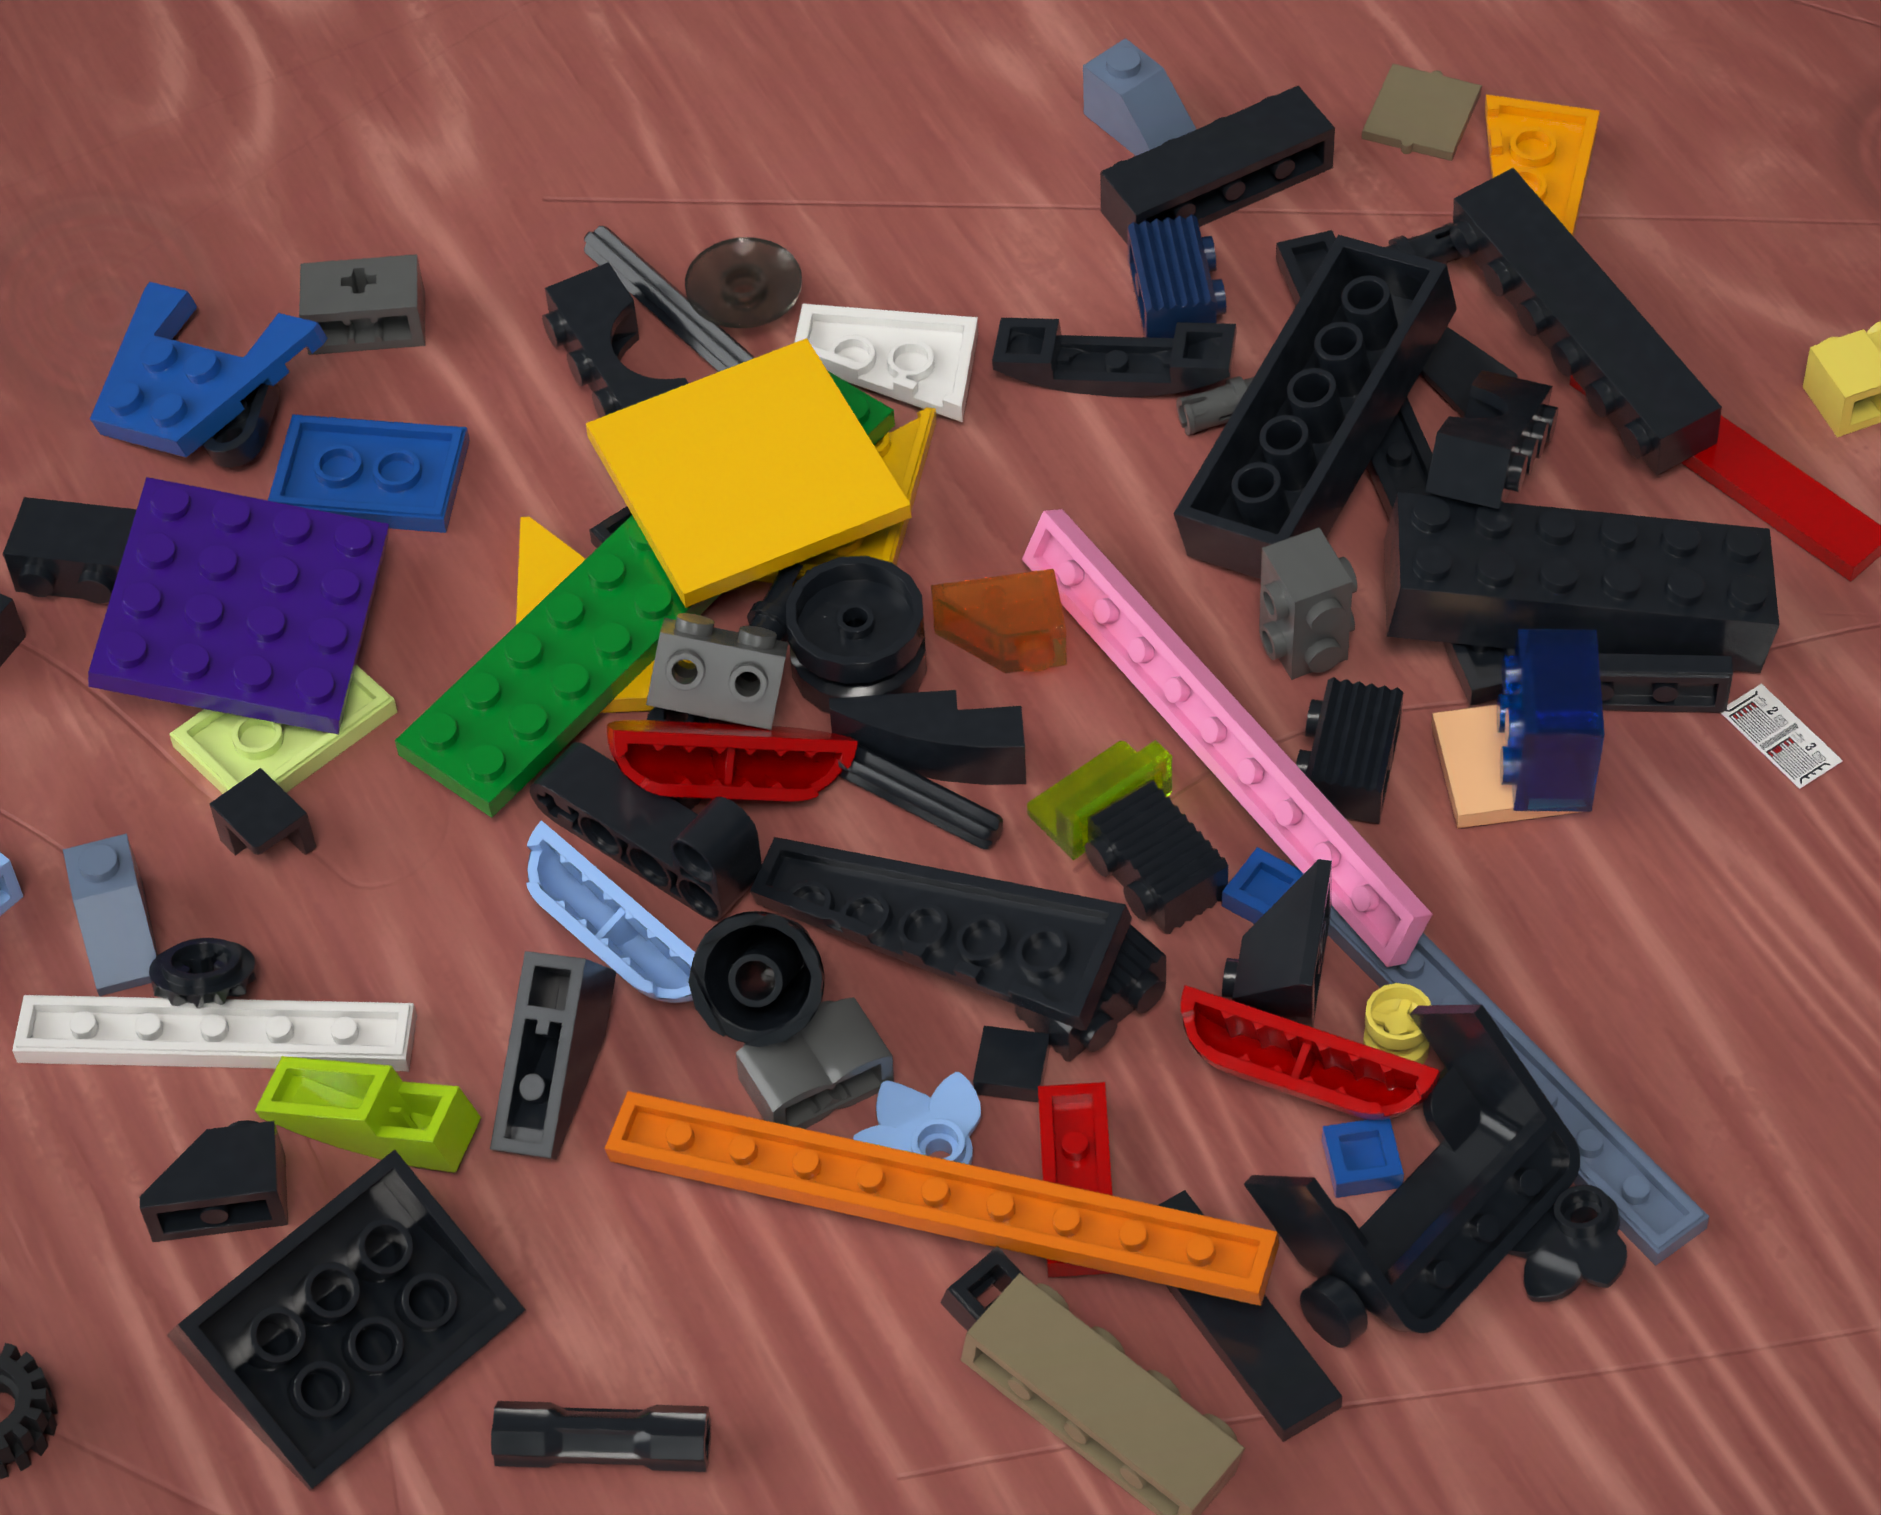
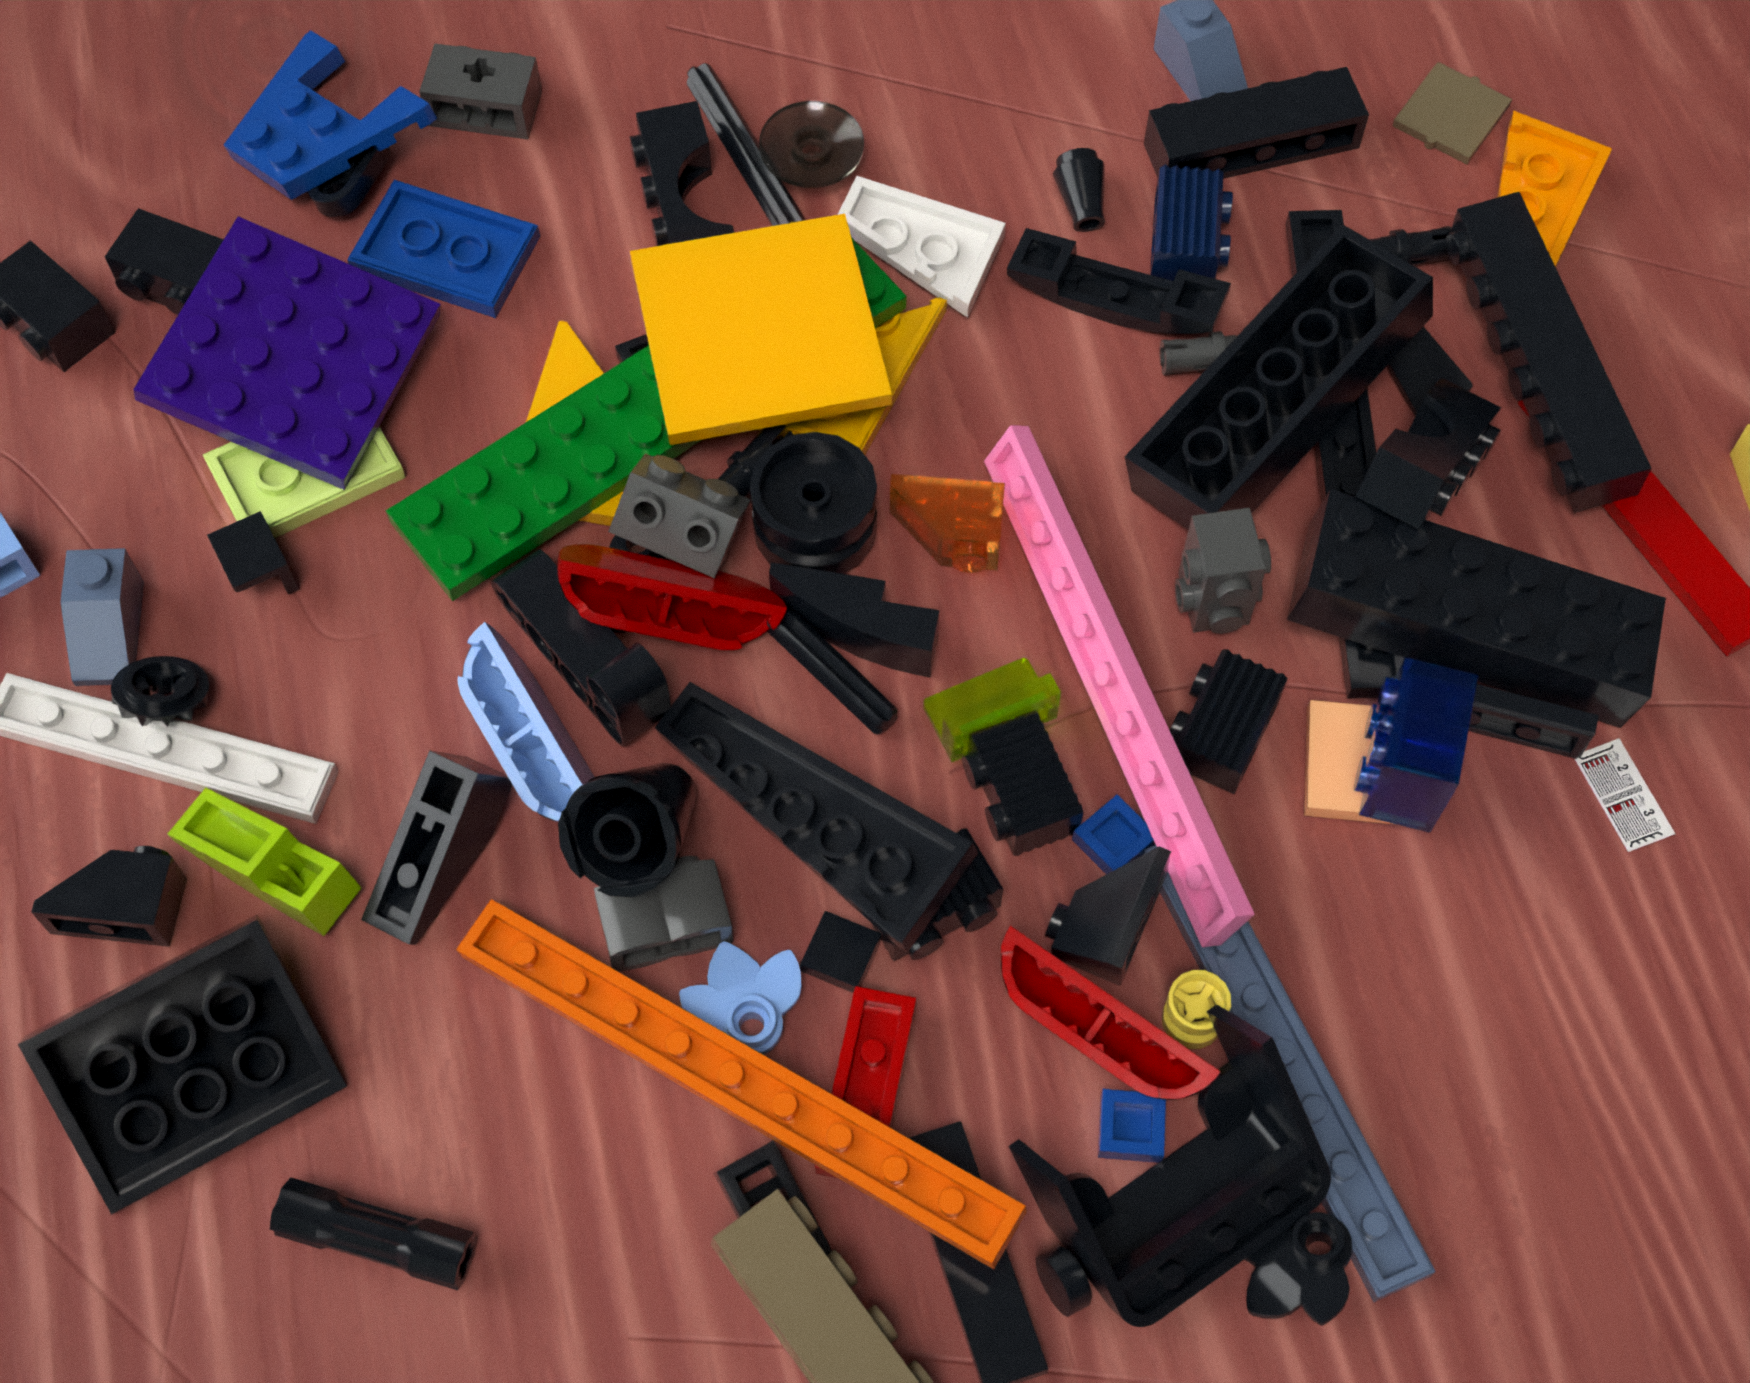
camera: 10 degrees right, 10 degrees up
none -> black cone [1053,148,1105,232]

